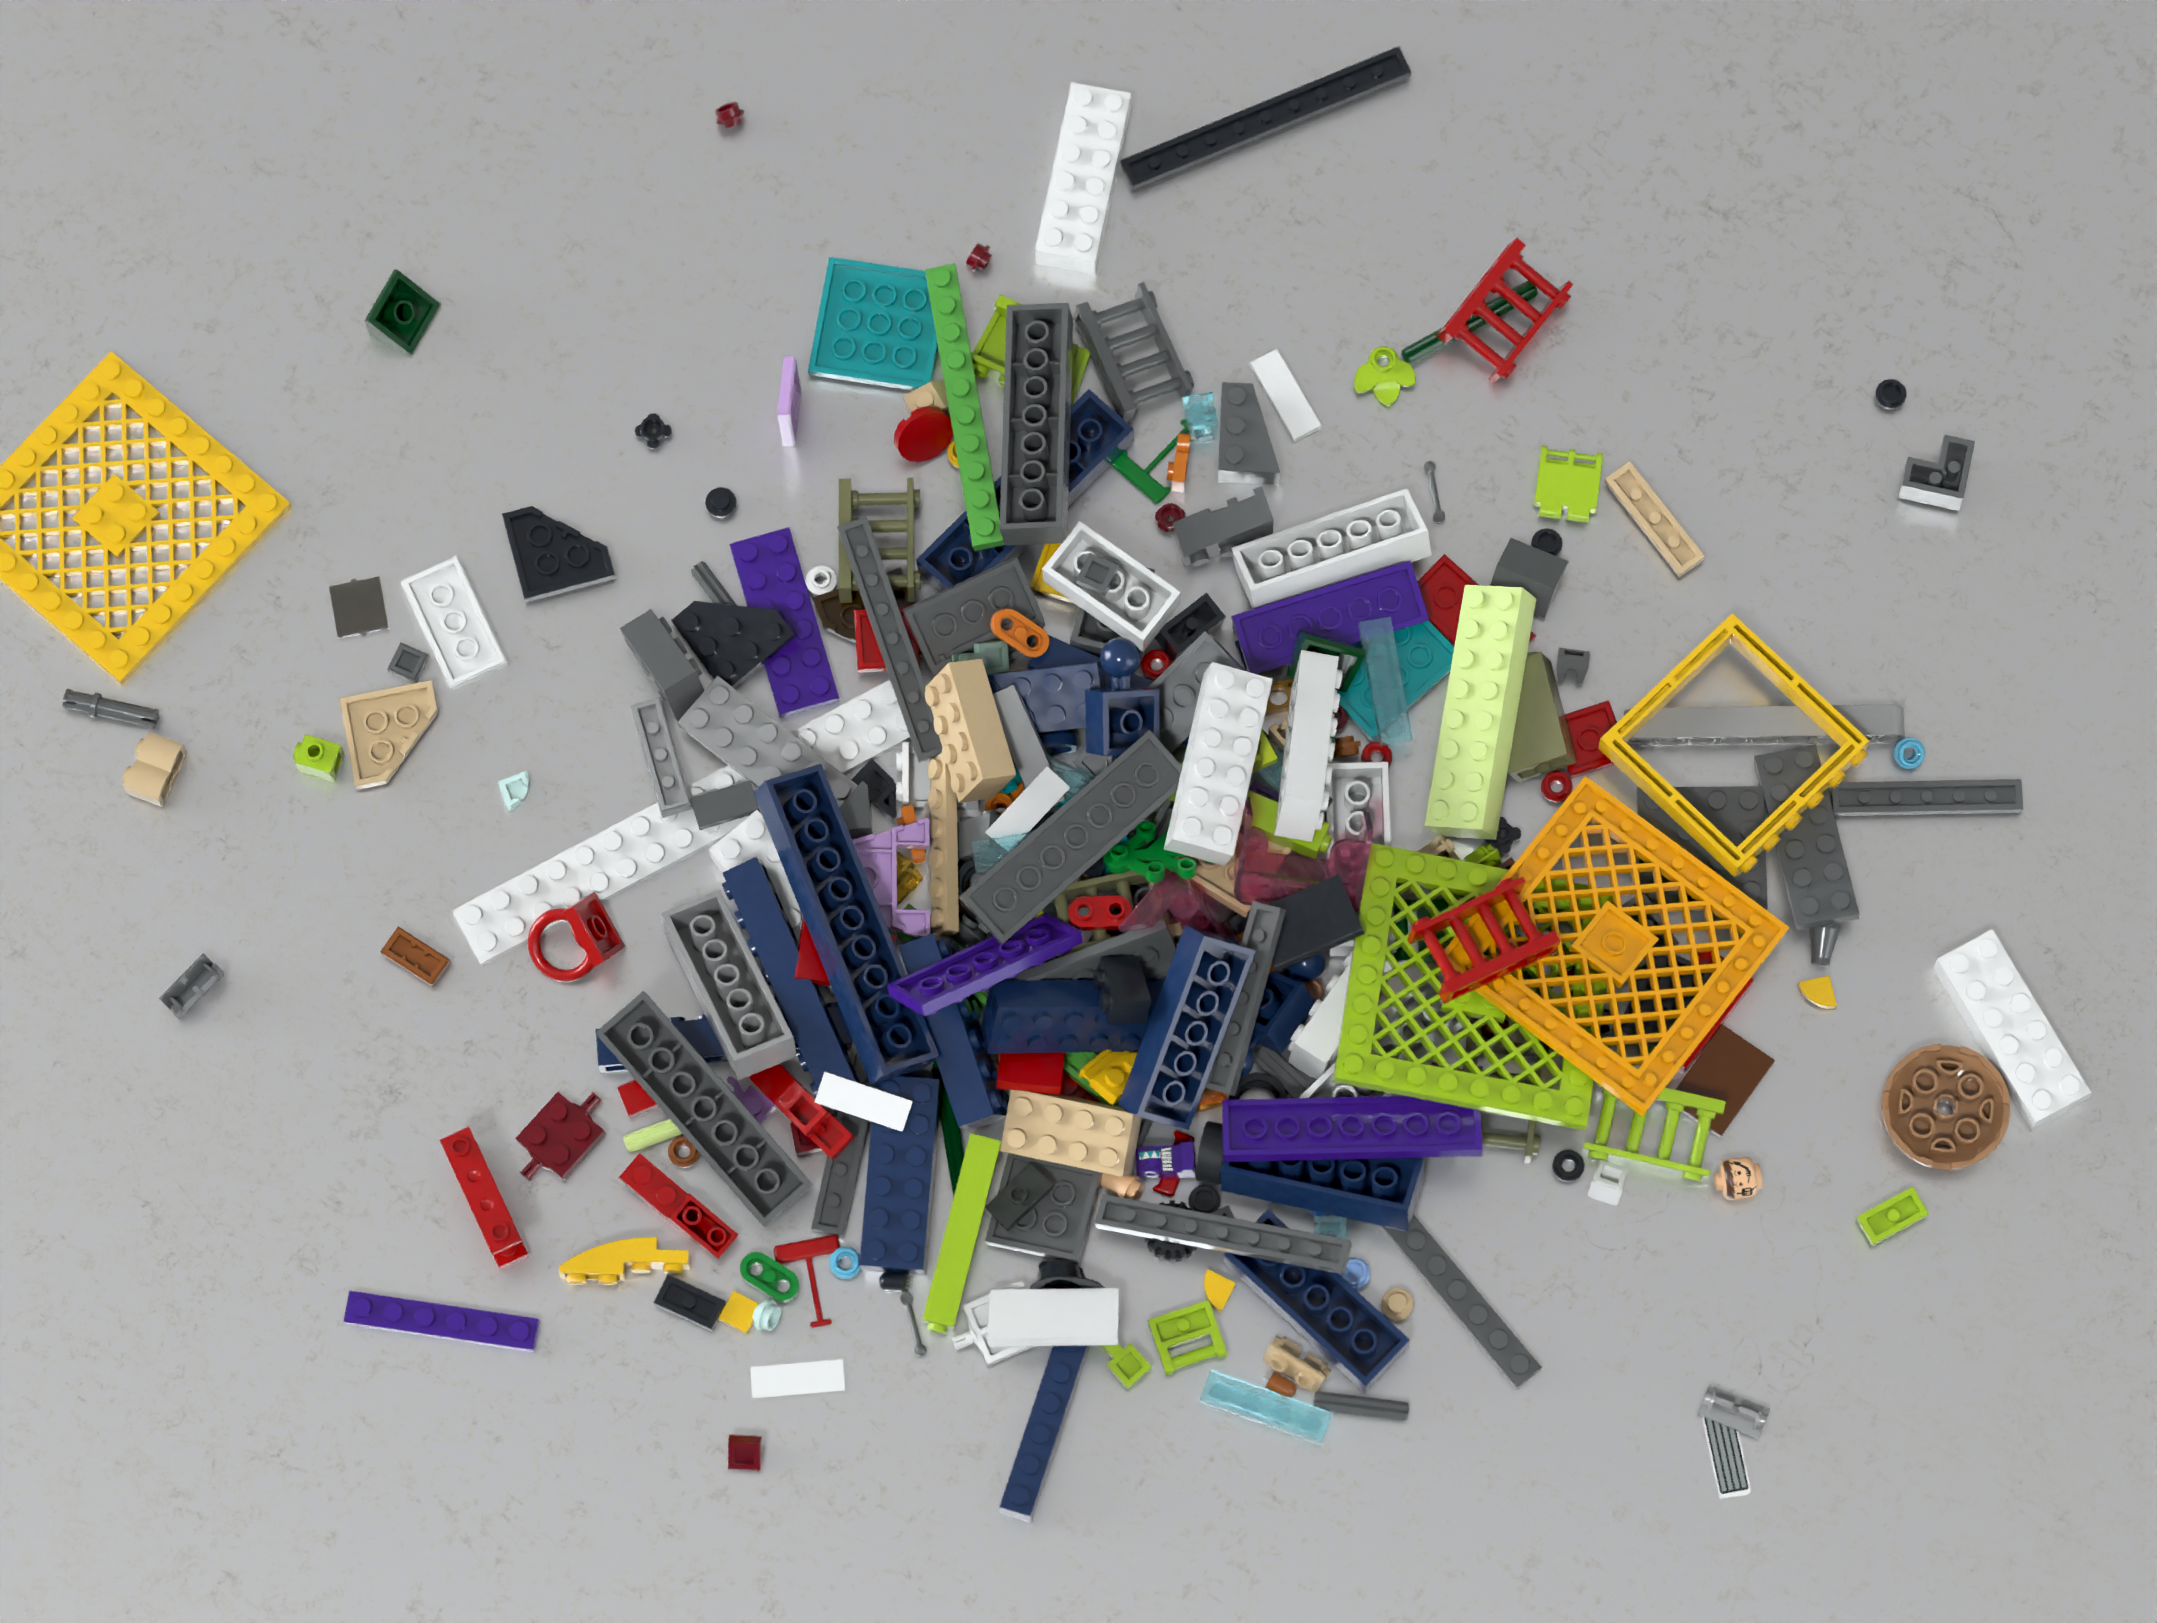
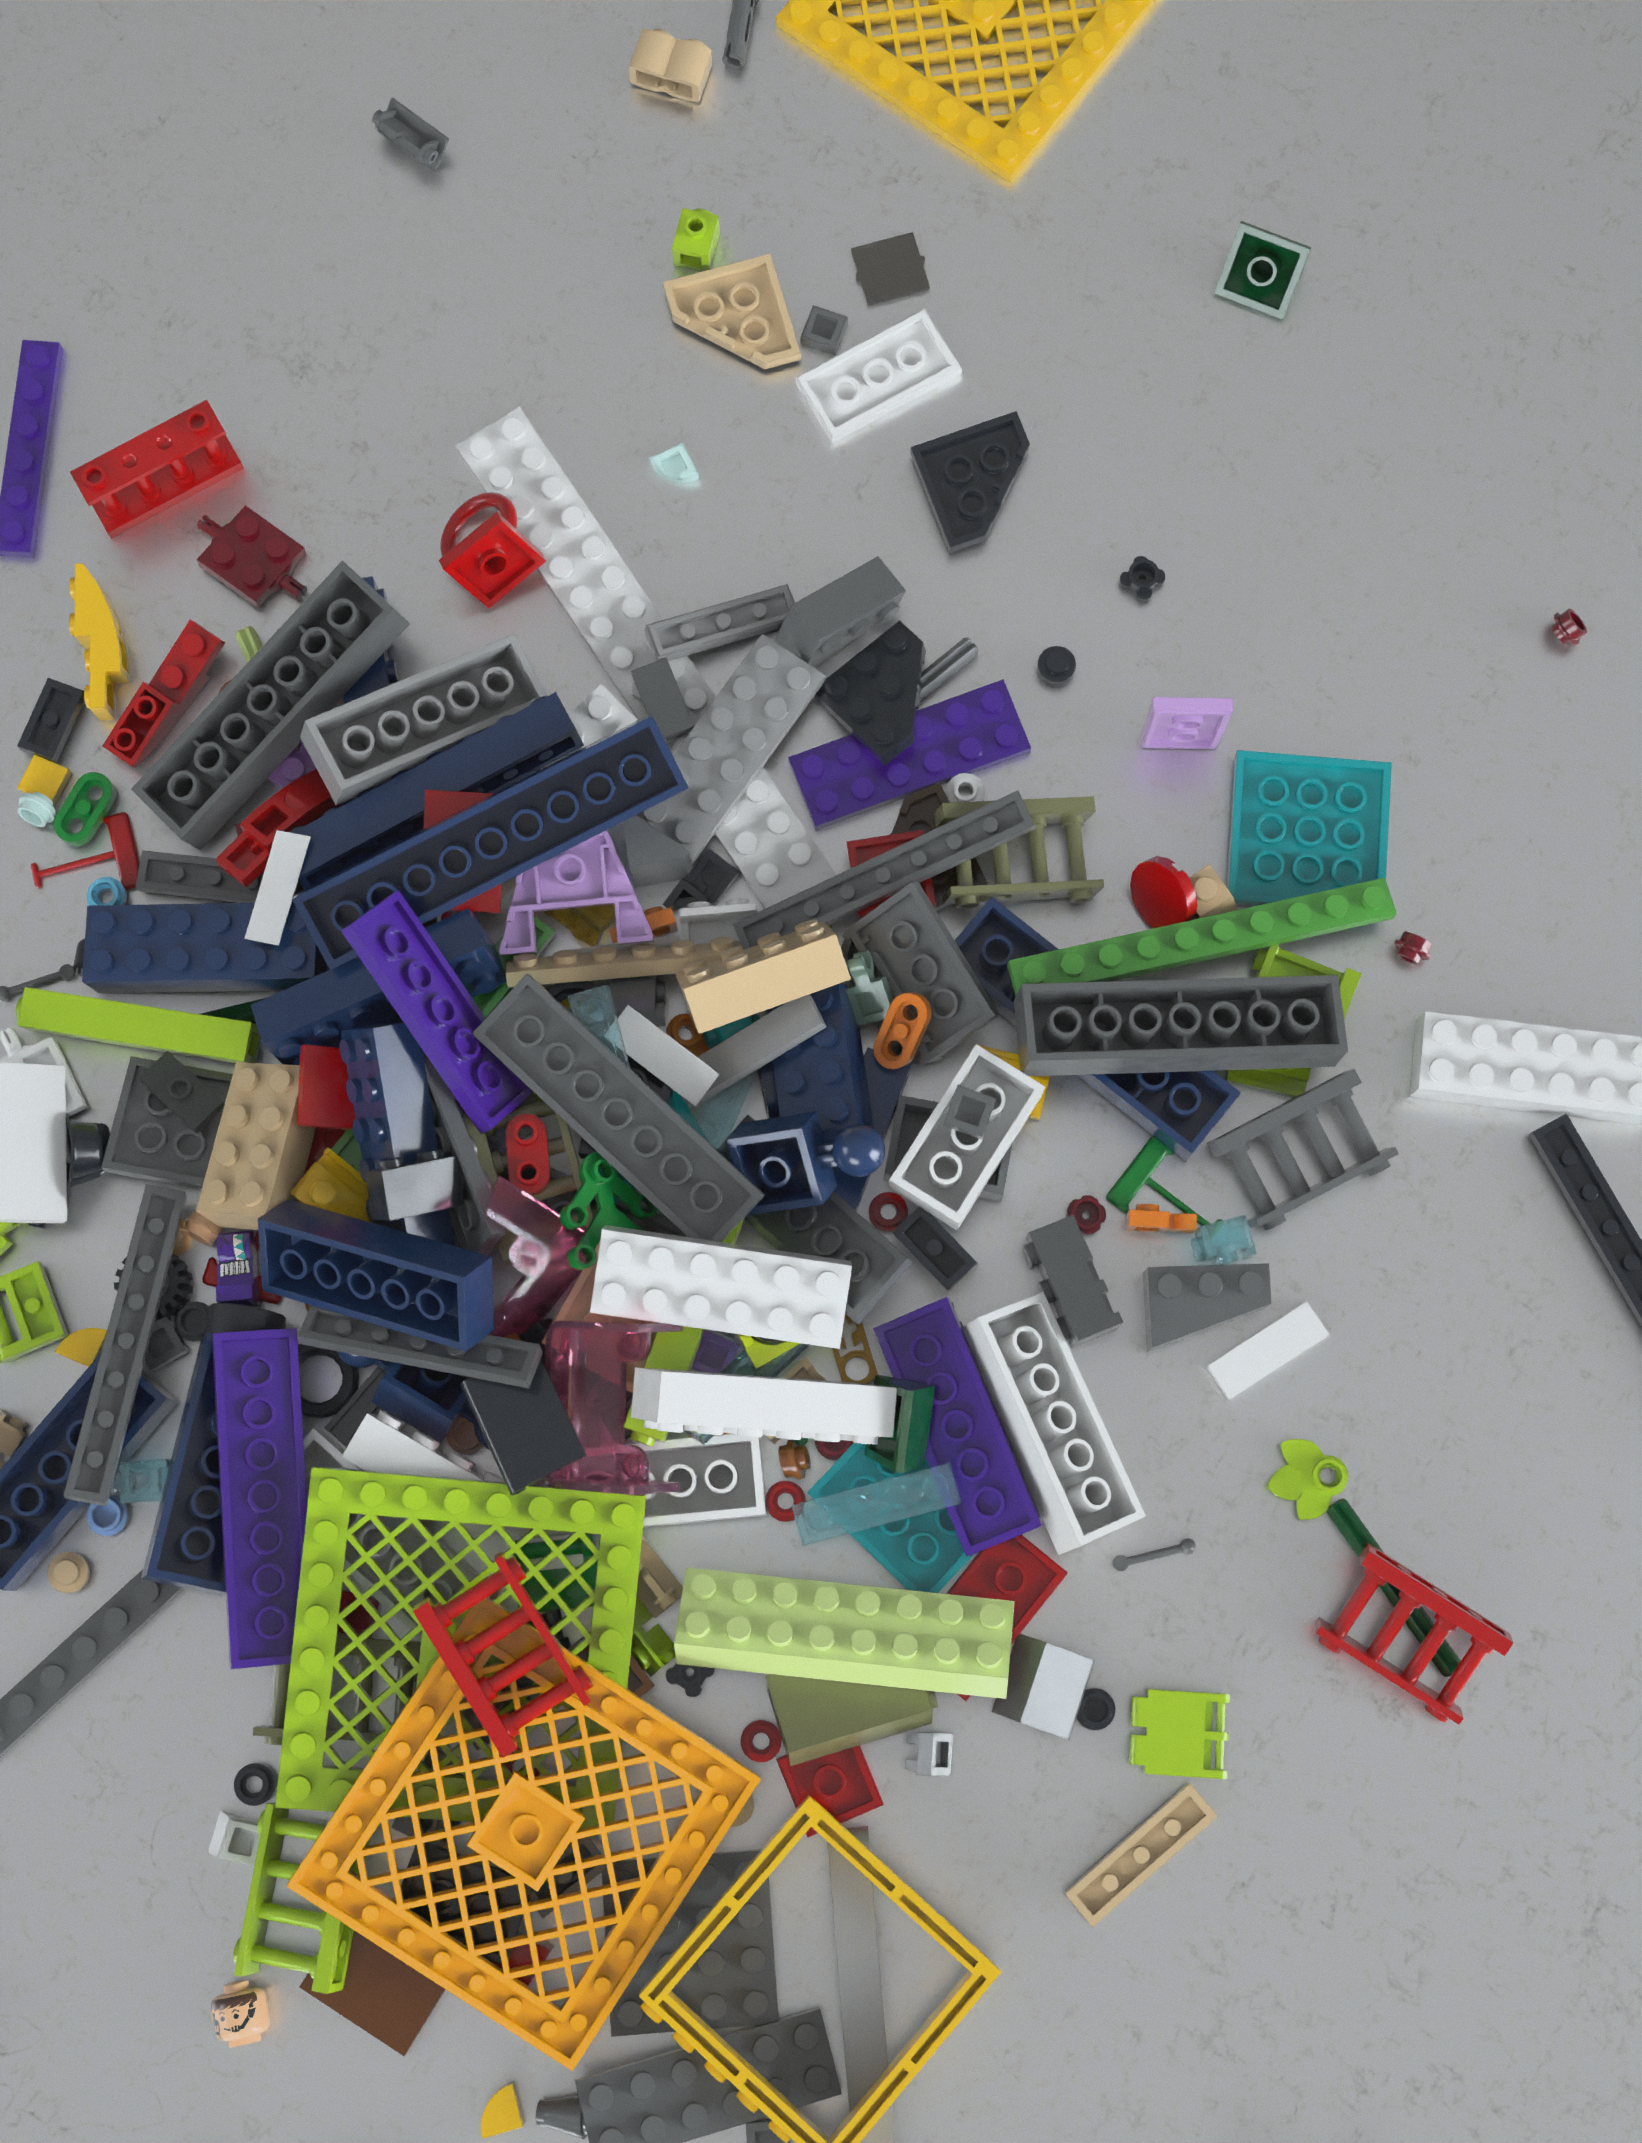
camera: 85 degrees right, 5 degrees up
dark orange plate [380,926,451,987] -> none

